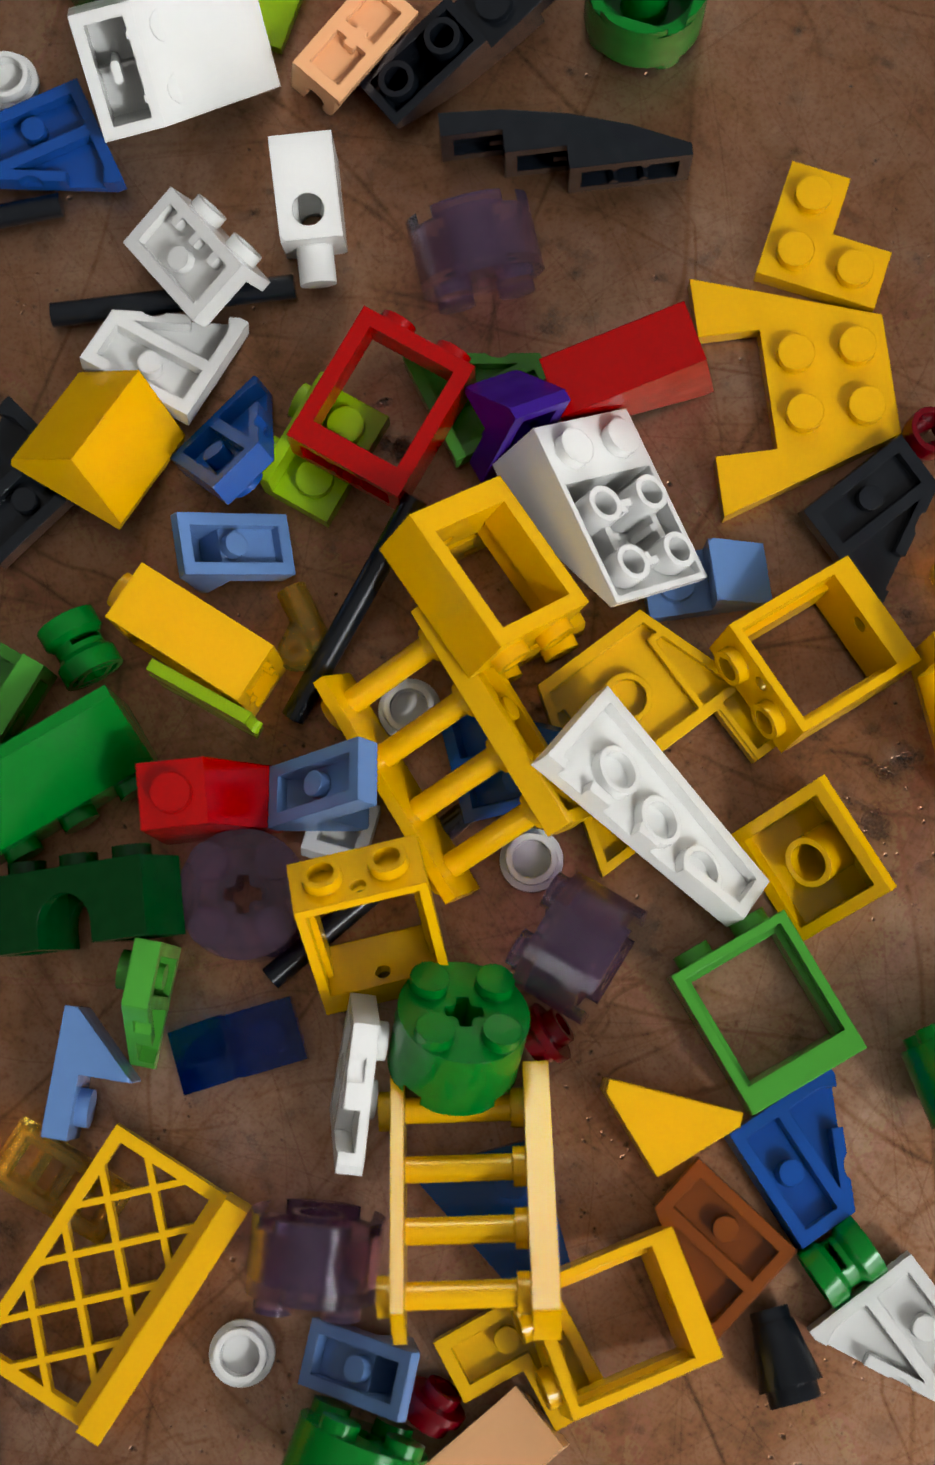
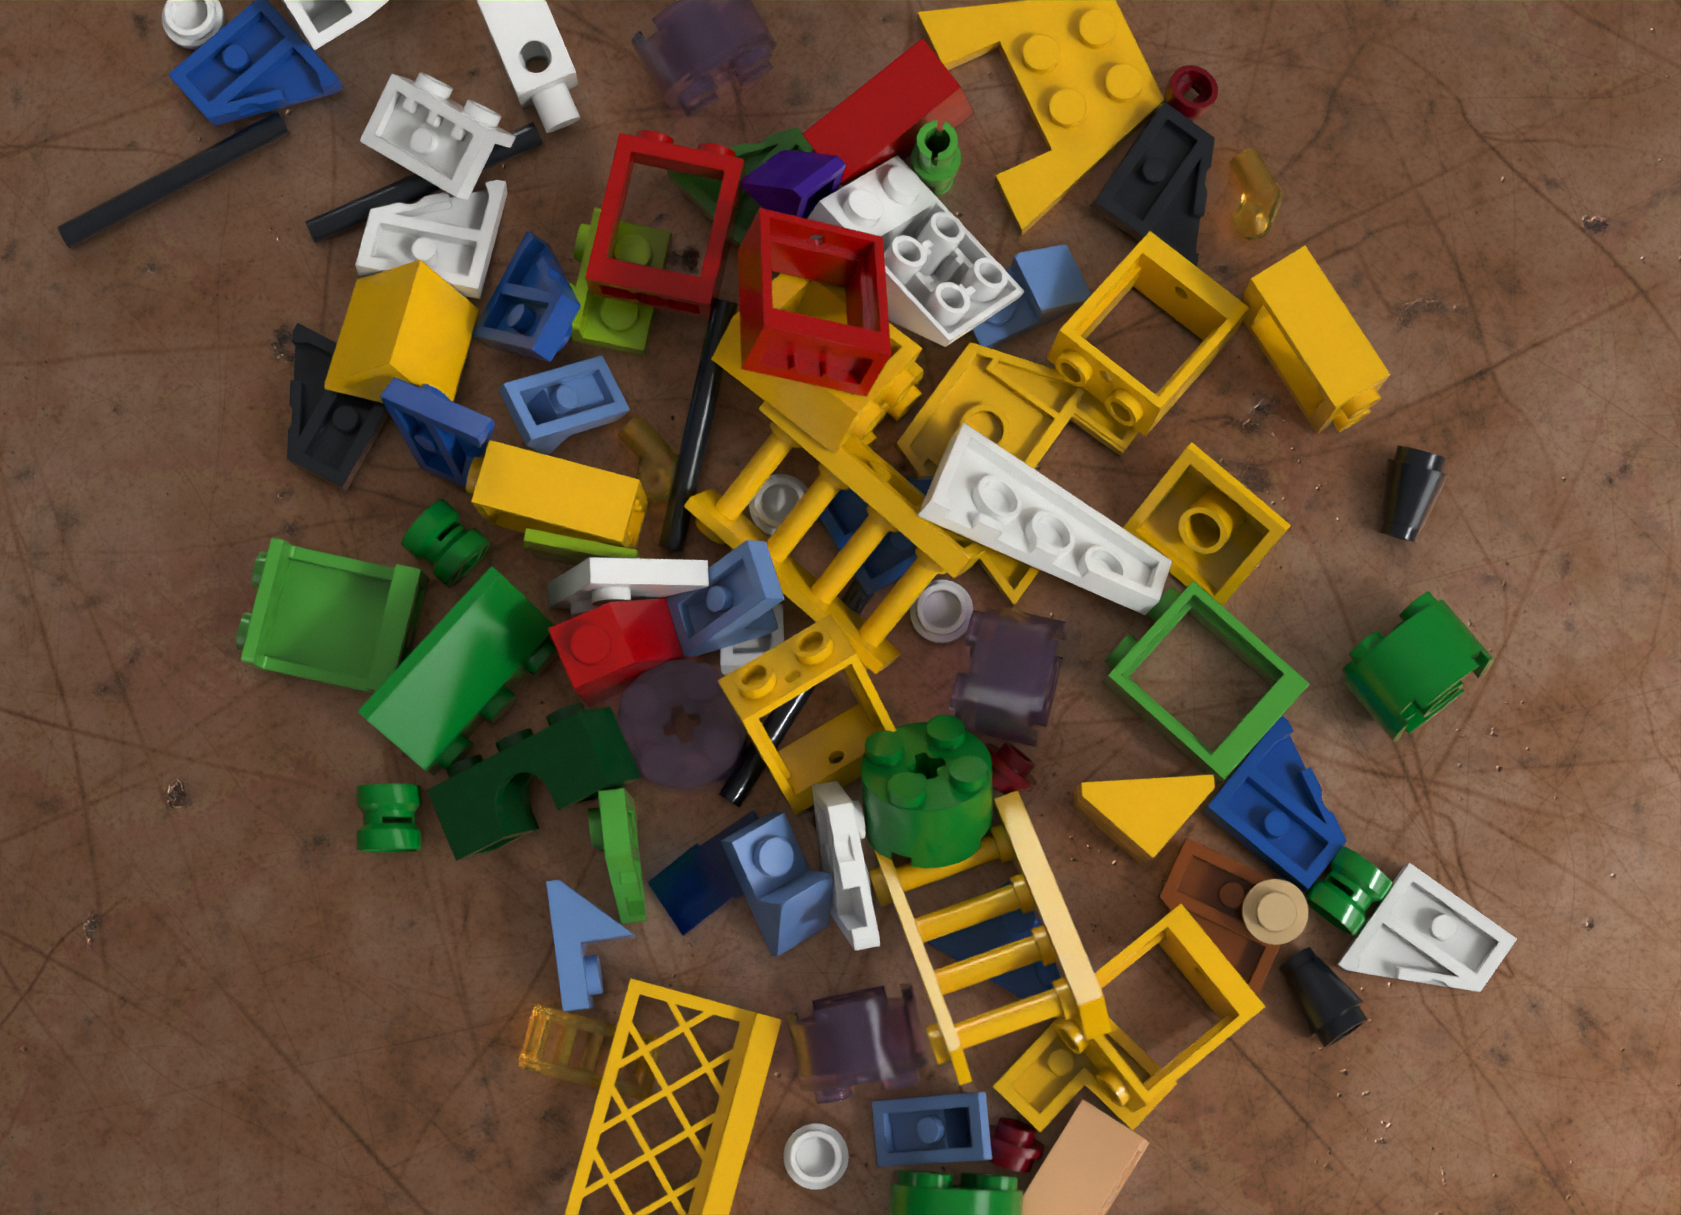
camera: 20 degrees left, 0 degrees up
none -> blue wing [380,377,495,488]
none -> white wing [547,557,709,618]
none -> medium blue slope [721,811,834,957]
none -> red window [738,208,891,397]
none -> bright green pin [911,120,961,196]
none -> tan plate [1242,879,1309,945]

